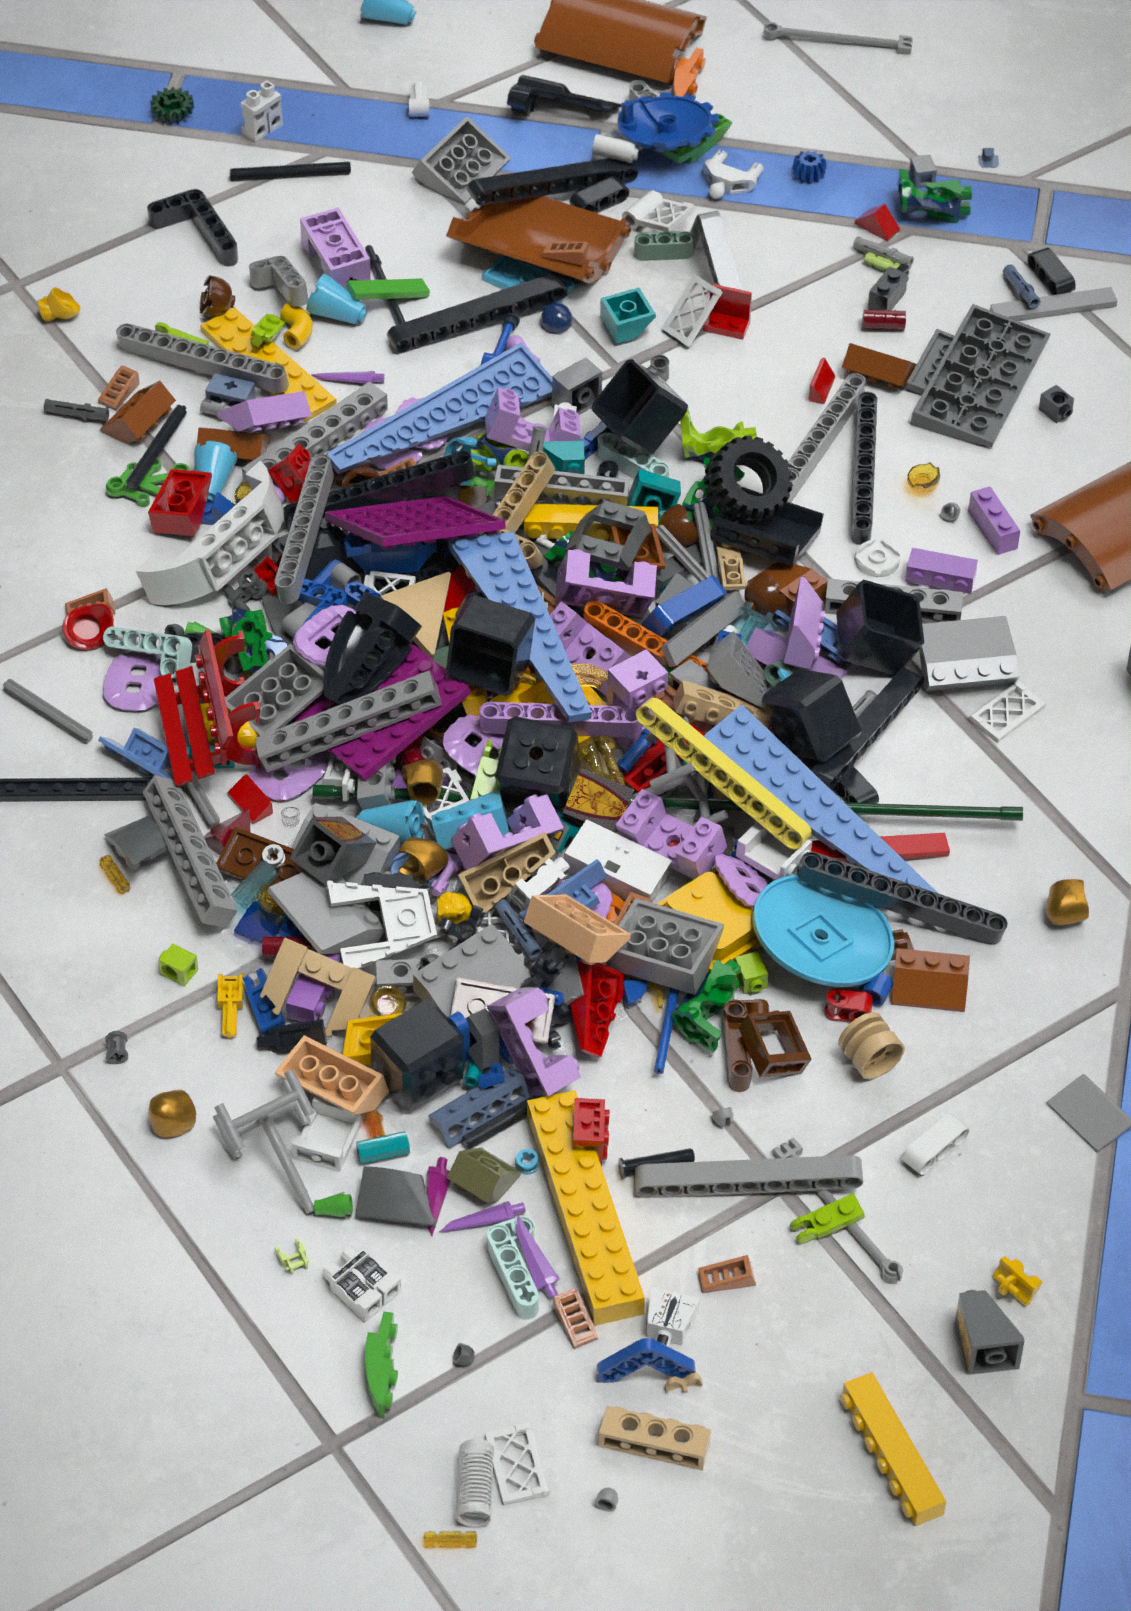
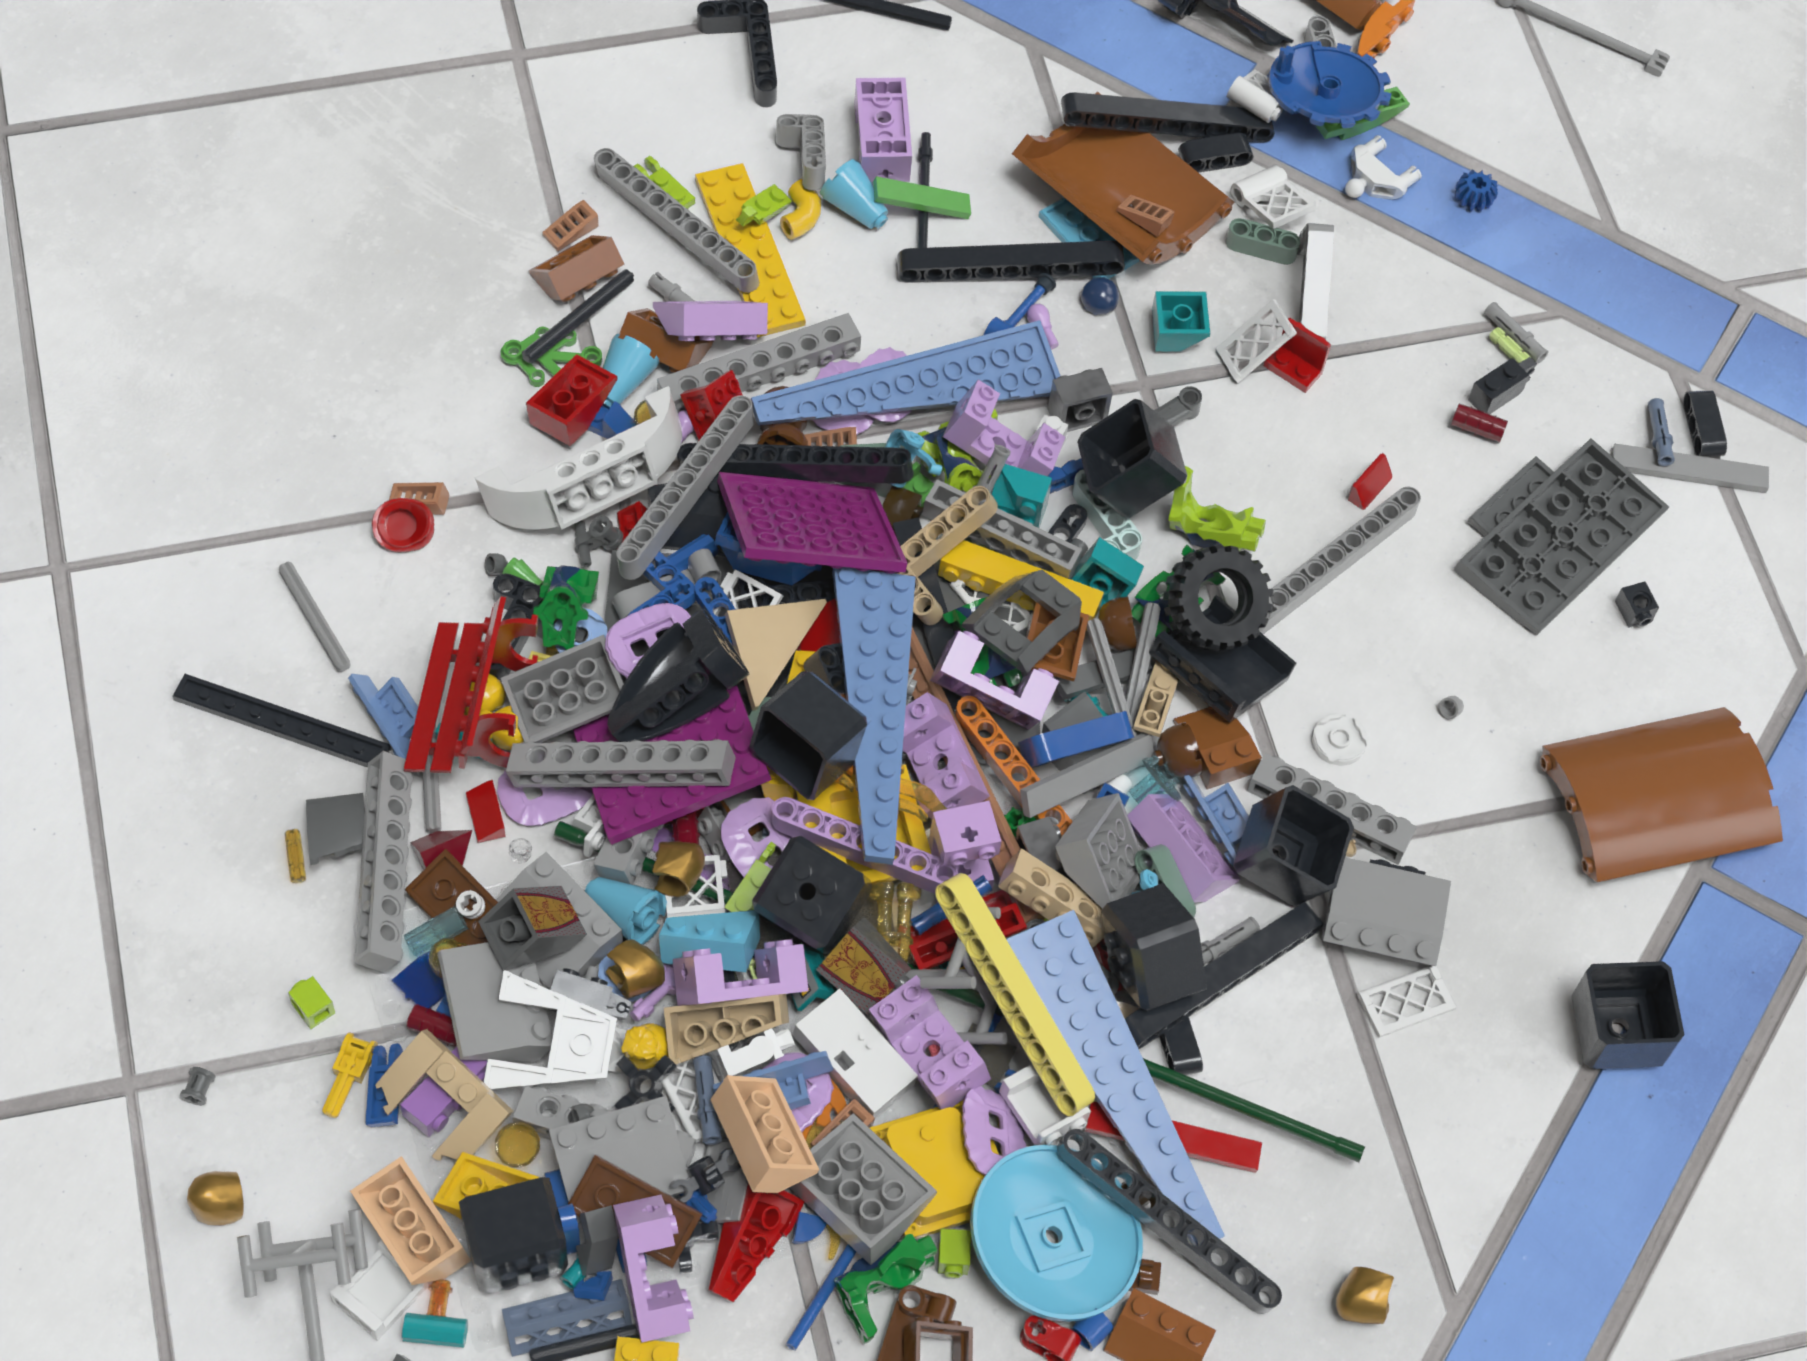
camera: 15 degrees right, 10 degrees up
yellow hair [37,287,81,322] -> none
dark grey pin [43,399,110,422] -> none
light aqua beam [103,627,192,680] -> none
lavender piece [103,651,162,711] -> none
reddish brown cylinder [199,275,235,318] -> none
sand blue brick [205,373,256,406] -> none
black hinge [256,1019,327,1052] -> none
medium lavender bar [311,371,385,384] -> none
light grey slope [411,116,511,205] -> none
lavender slope [784,577,825,669] -> none
dark orange slope [842,343,917,390] -> none
black beam [851,392,877,545] -> none
red slope [855,204,900,242] -> none
green hips [898,169,972,223] -> none
medium lavender brick [905,547,978,594] -> none
clear yellow hair [907,462,941,494] -> none
light grey brick [909,154,937,188] -> none
medium lavender brick [968,486,1020,555] -> none
sand blue piece [978,148,999,168] -> none

